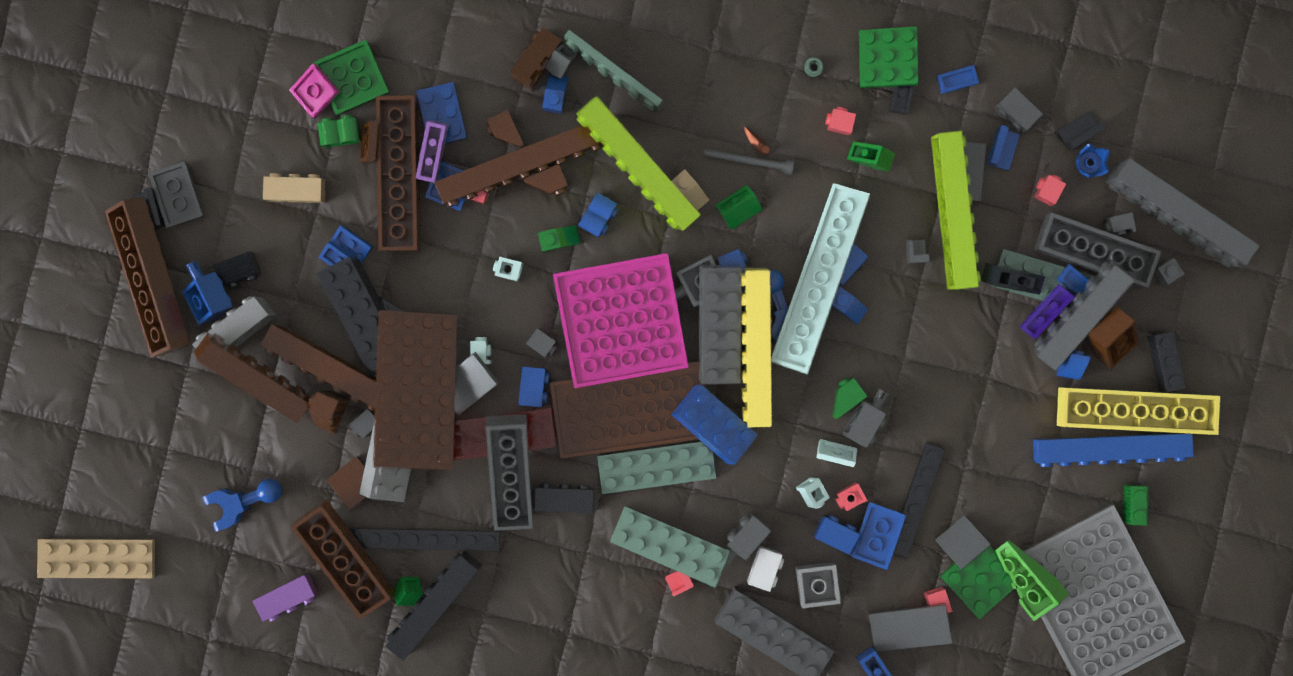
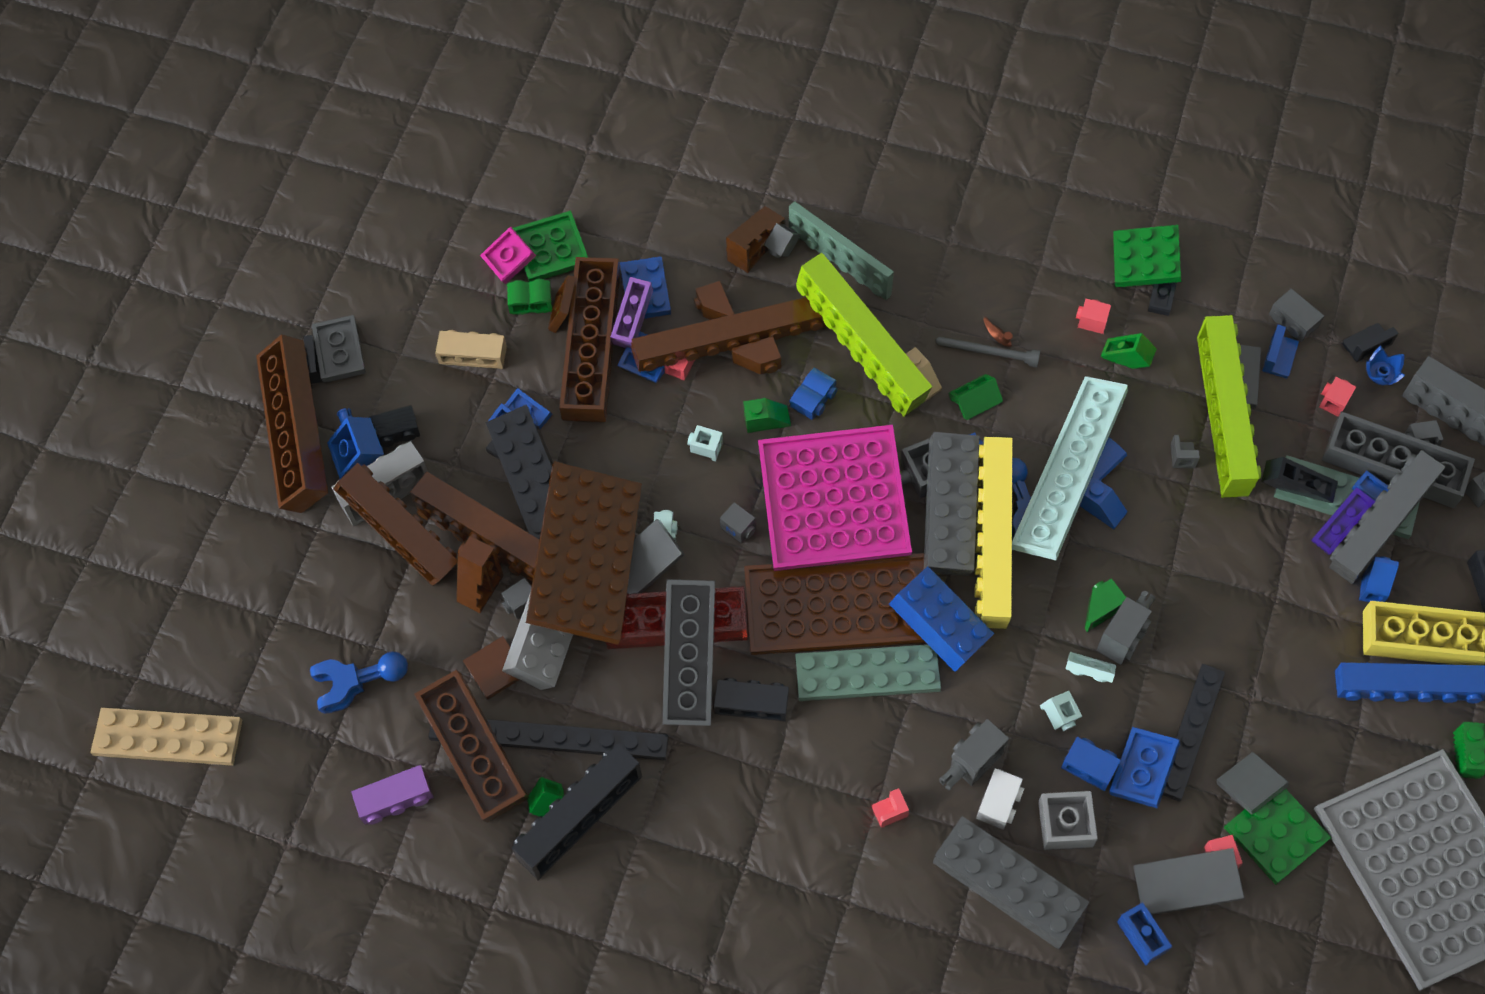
camera: 10 degrees right, 25 degrees down
blue brick [518,367,549,407] -> none
blue slope [542,73,569,114] -> none
sand green plate [610,506,731,588] -> none
sand green plate [804,58,824,77] -> none
coral brick [835,482,868,511] -> none
blue tile [936,65,979,95] -> none
bright green wedge [995,540,1069,621] -> none
reddish brown brick [1088,307,1139,370] -> none

